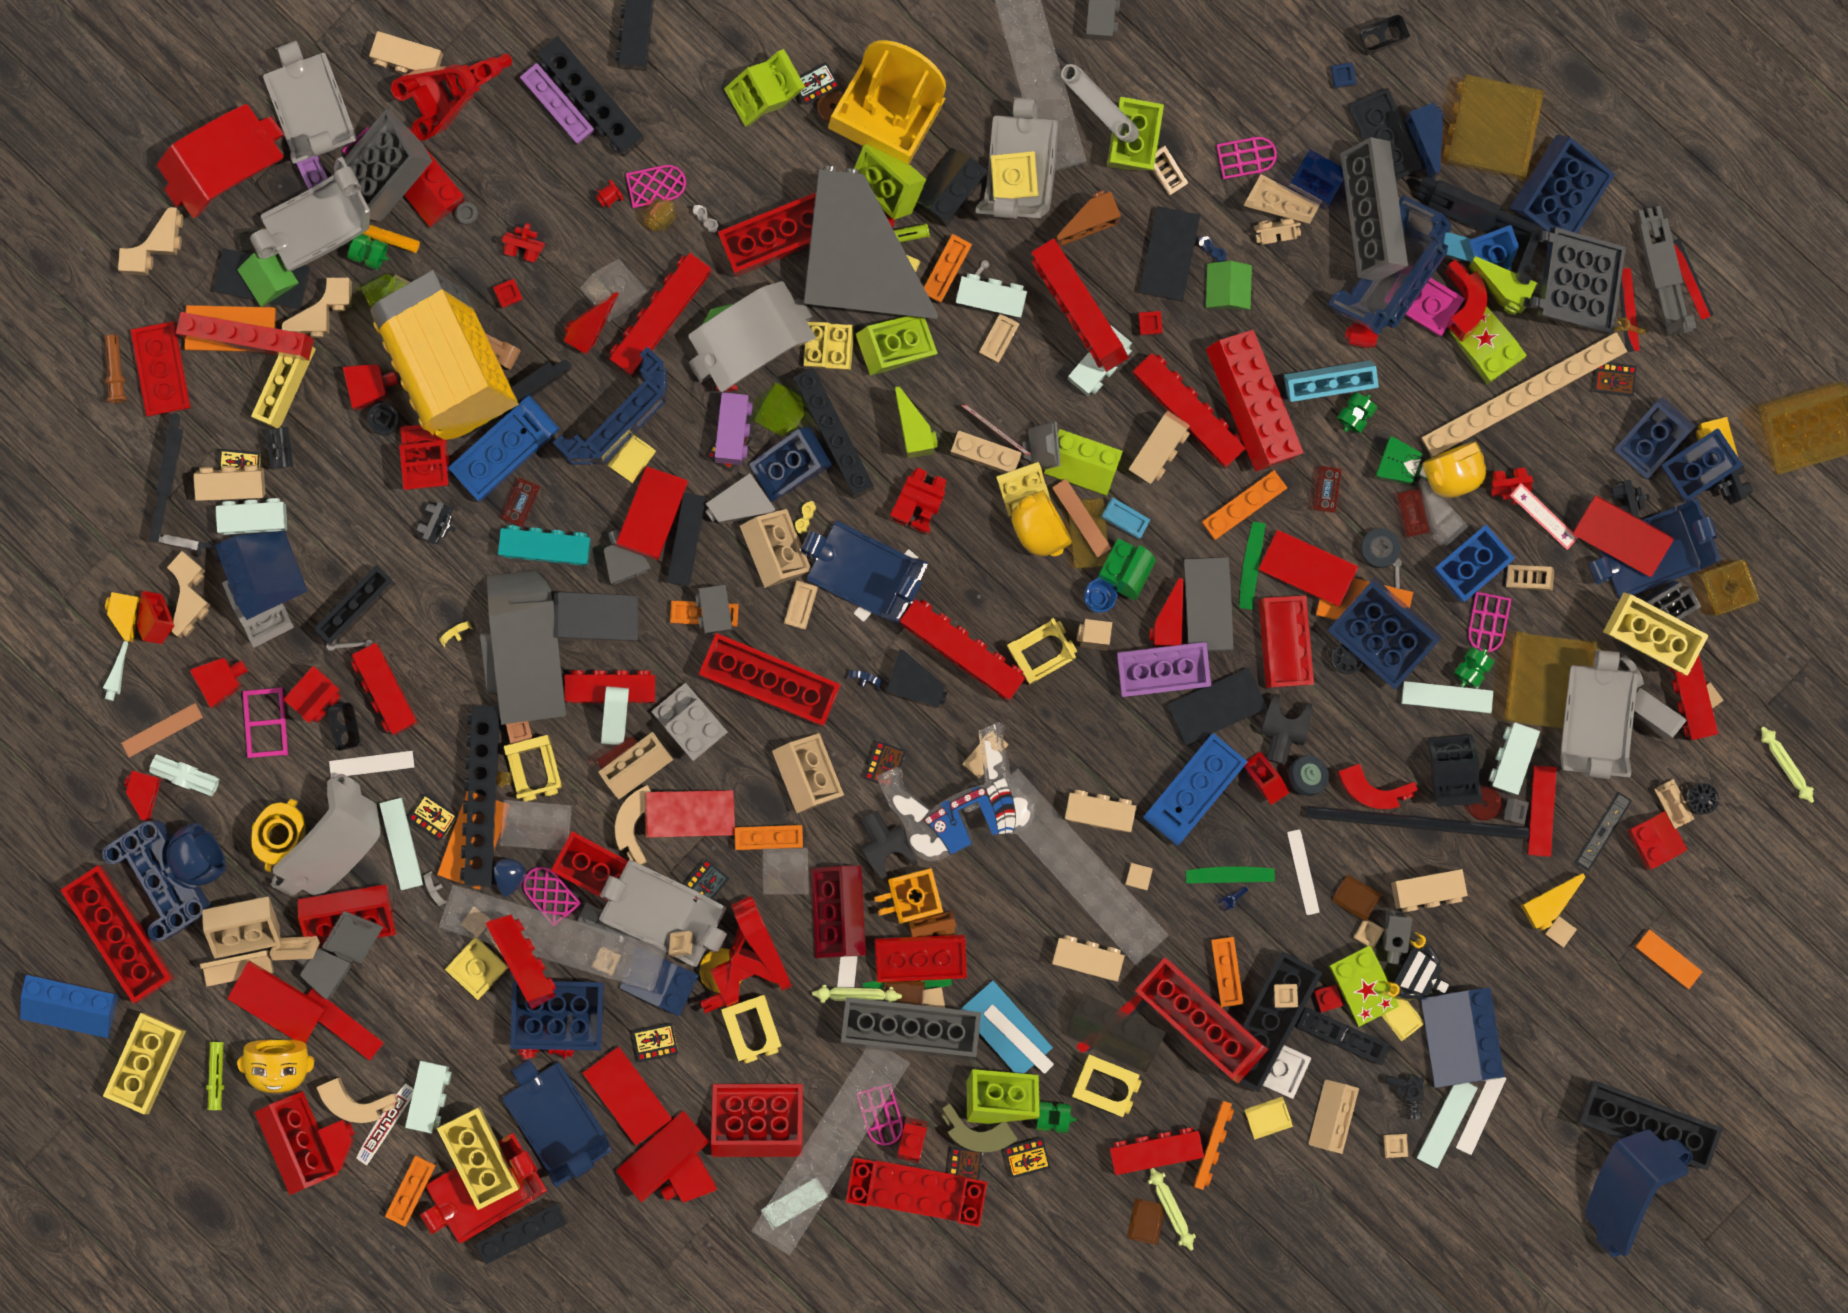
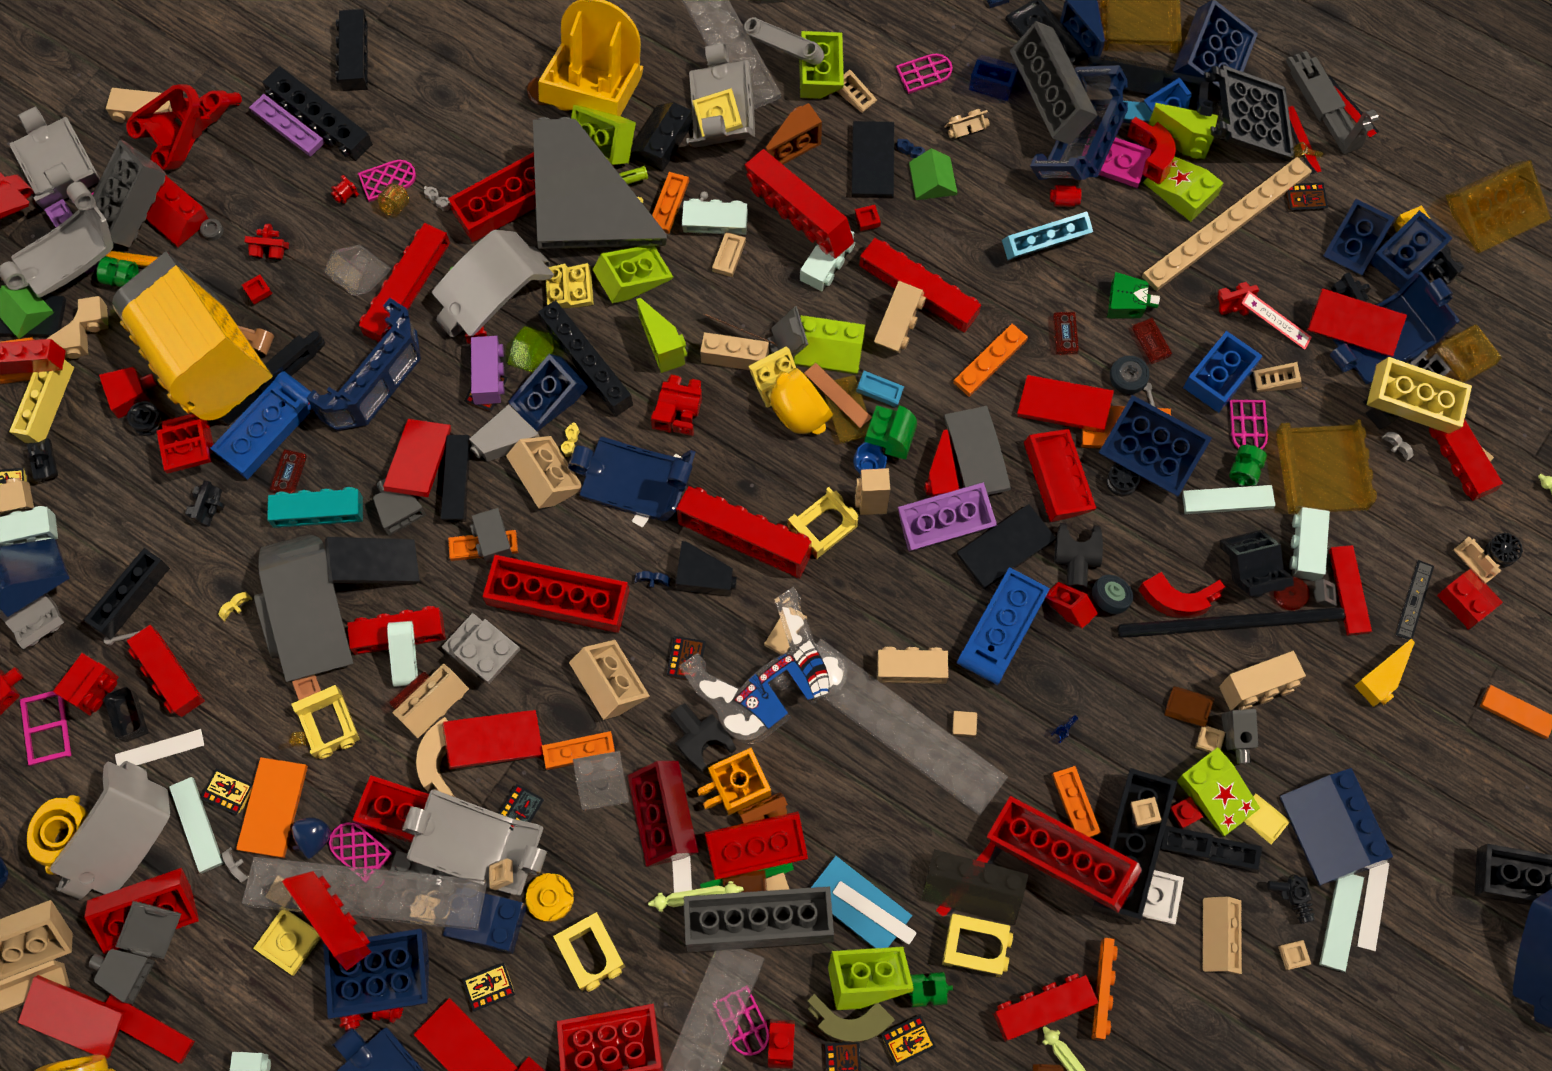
camera: 10 degrees left, 15 degrees down
tan tile [270,936,320,960] -> none
black brick [460,706,500,888] -> none
clear slope [499,800,572,851] -> none
red slope [563,292,619,354] -> none
light yellow piece [607,435,656,483] -> none
red connector [700,896,792,1014] -> none
lime bracket [724,49,805,127] -> none
tan tile [784,581,818,630] -> none
piece [799,62,841,105] -> none
tan brick [1052,935,1125,982] -> none
green sticker [1186,867,1275,883] -> none
red brick [1206,330,1304,472] -> none
green sticker [1239,521,1266,610] -> none
tan wing [1244,174,1320,224] -> none
light yellow piece [1244,1097,1293,1140] -> none
white sticker [1288,830,1319,915] -> none
green wheel [1336,392,1378,434] -> none
torso [1383,932,1449,1001] -> none
clear slope [1417,477,1468,546] -> none
yellow piece [1422,441,1486,498] -> none
tan tile [1545,916,1577,948] -> none
light grey panel [1560,650,1638,779] -> none
light grey slope [1634,688,1686,740] -> none

